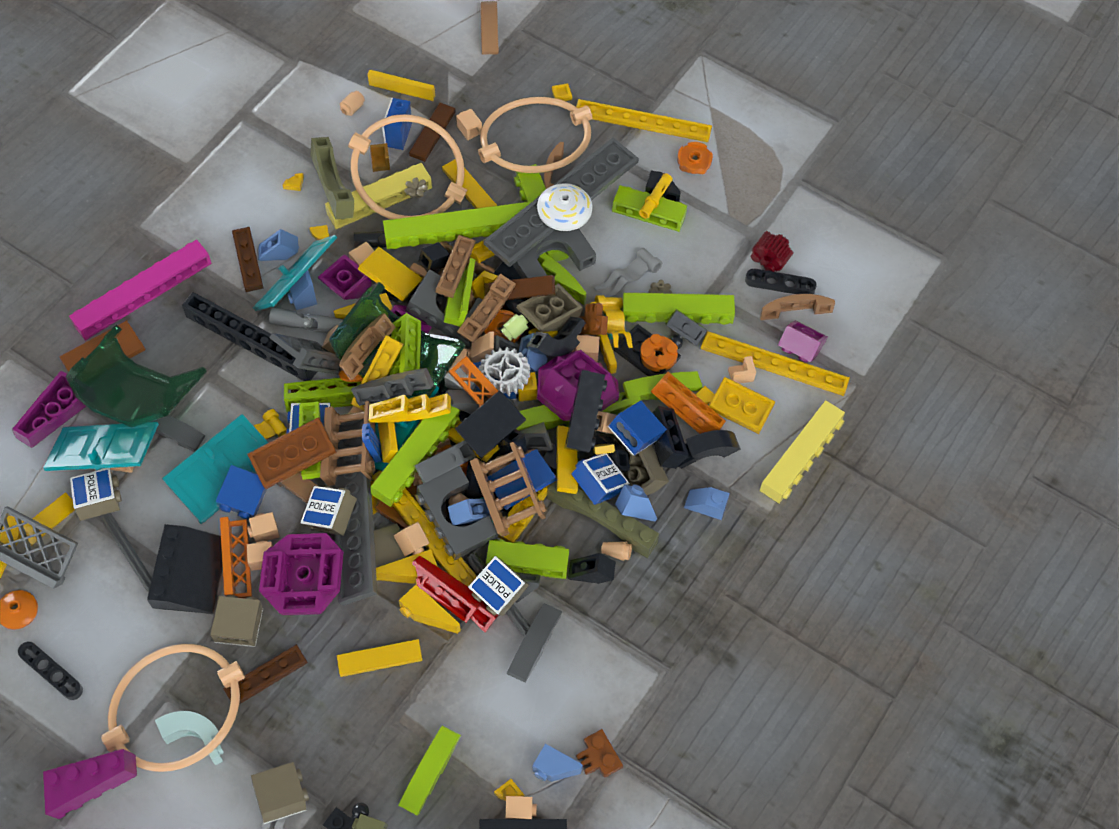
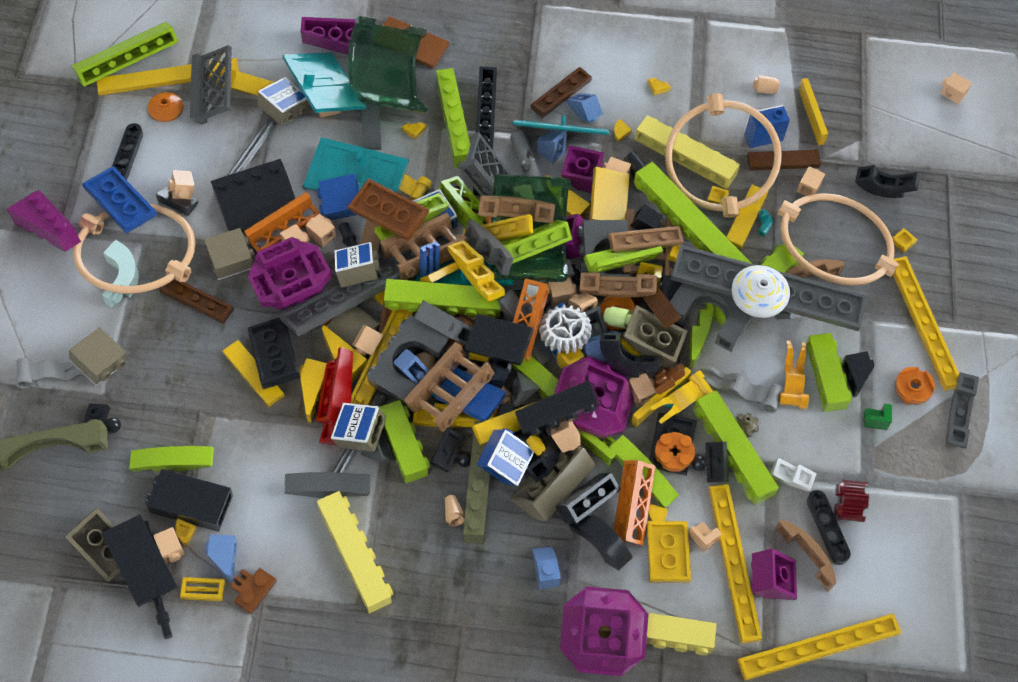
camera: 60 degrees right, 0 degrees up
dark pink brick [69,239,212,341] -> none
olive arch [310,137,354,219] -> none
pearl gold panel [370,143,390,172] -> none
dark tan plant [404,177,428,198] -> none
medium nougat slope [481,1,499,55] -> none
black slope [568,553,616,584] -> none
blue piece [608,401,667,456] -> none
medium blue slope [615,484,657,522] -> none
yellow pin [639,173,673,219] -> none
none -> blue tile [82,166,157,234]
none -> black brick [145,469,233,532]
none -> black slope [156,186,199,216]
none -> light nougat brick [168,170,194,200]
none -> yellow tile [180,577,225,601]
none -> black tile [247,317,301,390]
none -> light yellow brick [317,491,393,614]
none -> black axle [338,222,358,248]
none -> yellow tile [402,122,427,140]
none -> black plate [430,428,471,473]
none -> lime brick [436,68,470,168]
none -> magenta piece [560,586,649,676]
none -> yellow tile [707,186,729,204]
none -> yellow tile [737,613,902,681]
none -> teal arm [757,209,773,236]
none -> white slope [770,458,817,491]
none -> light orange flag [779,340,809,409]
none -> black arch [855,165,920,198]
none -> green panel [864,403,892,430]
none -> dark grey slope [946,372,979,449]

